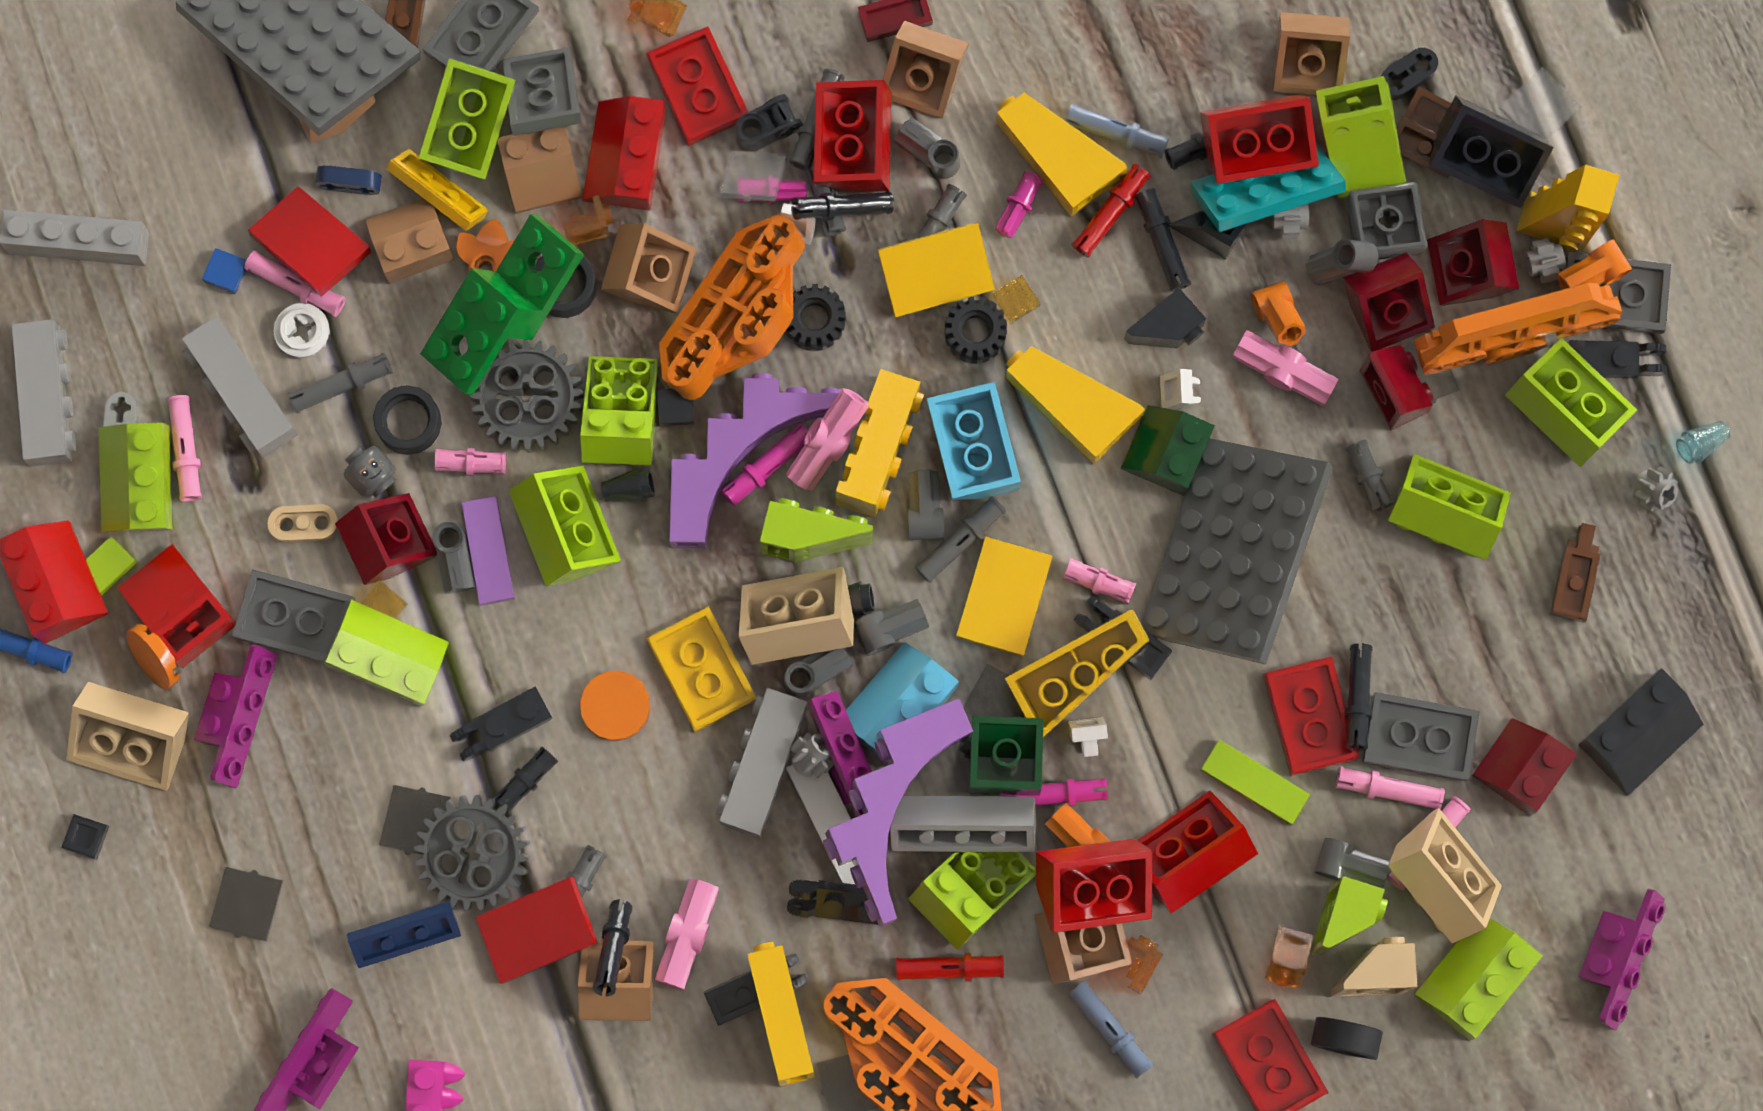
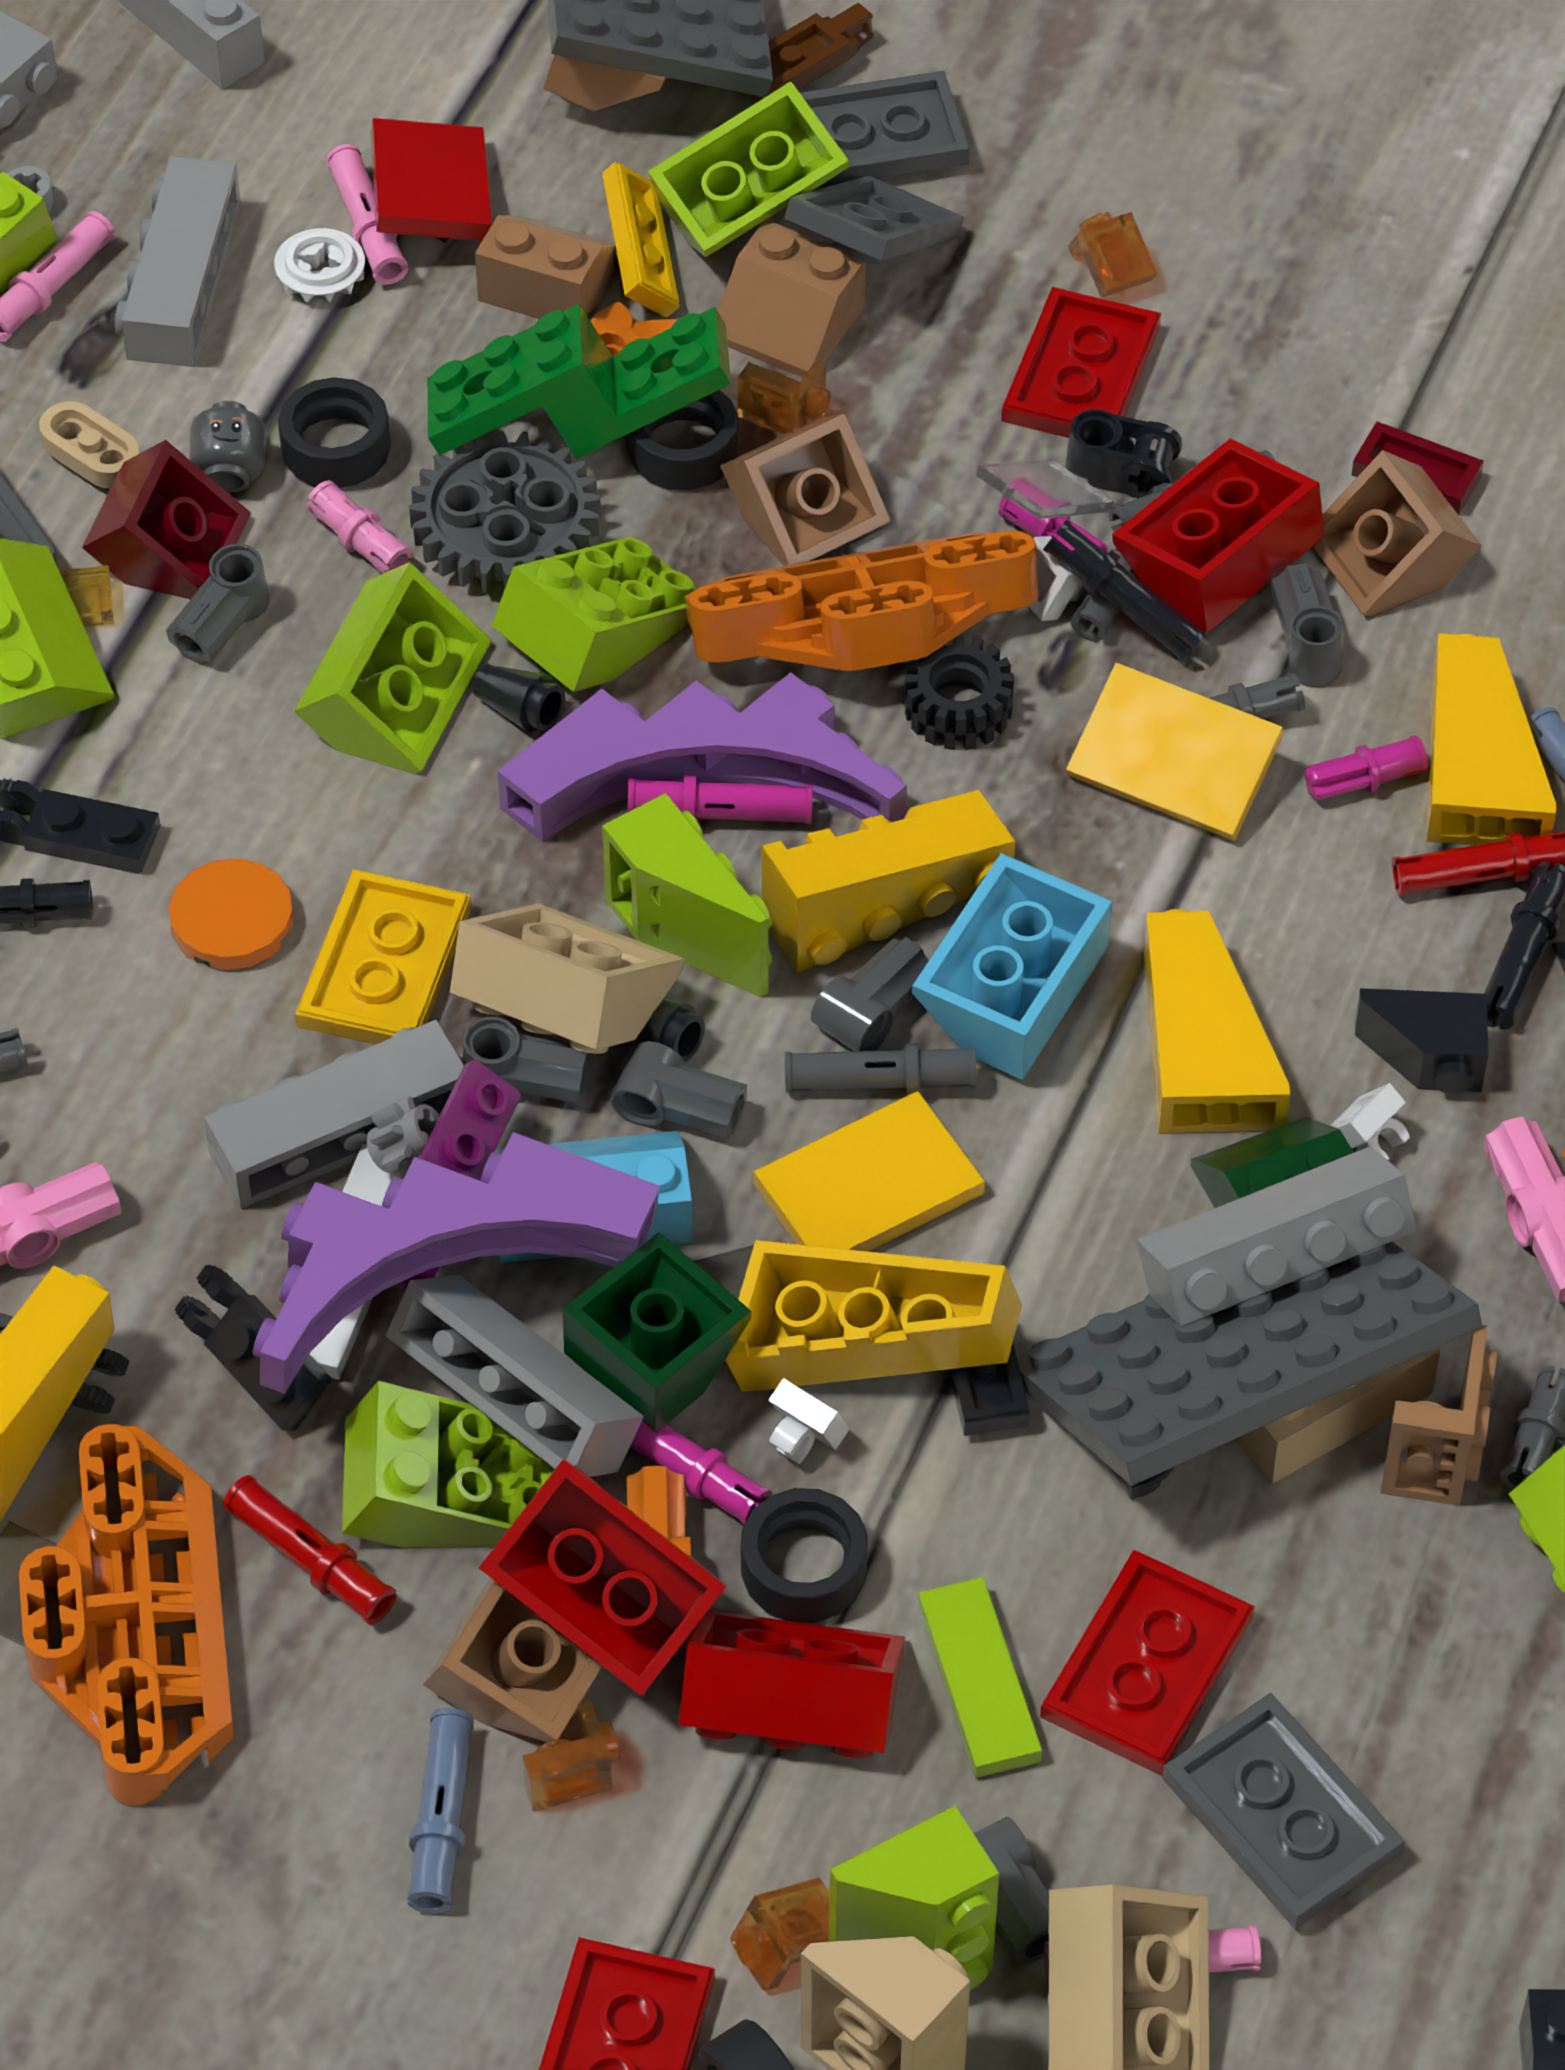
camera: 45 degrees right, 25 degrees down
blue tile [202,248,246,294] -> none
dark grey pin [288,352,393,413] -> none
dark blue beam [315,165,382,195] -> none
medium lavender tile [462,496,515,606] -> none
red slope [582,96,666,211] -> none
black tile [657,389,695,427] -> none
bright pink piece [786,388,869,491] -> none
black tyre [944,296,1007,364] -> none
clear yellow tile [992,275,1041,324] -> none
bright pink pin [1063,558,1136,604] -> none
bright pink pin [1335,766,1445,809] -> none
black pin [1344,643,1373,751] -> none
dark red slope [1472,718,1577,816] -> none
none -> black tyre [741,1488,868,1623]
none -> light grey brick [1136,1146,1417,1326]
none -> medium nougat bracket [1380,1325,1497,1506]

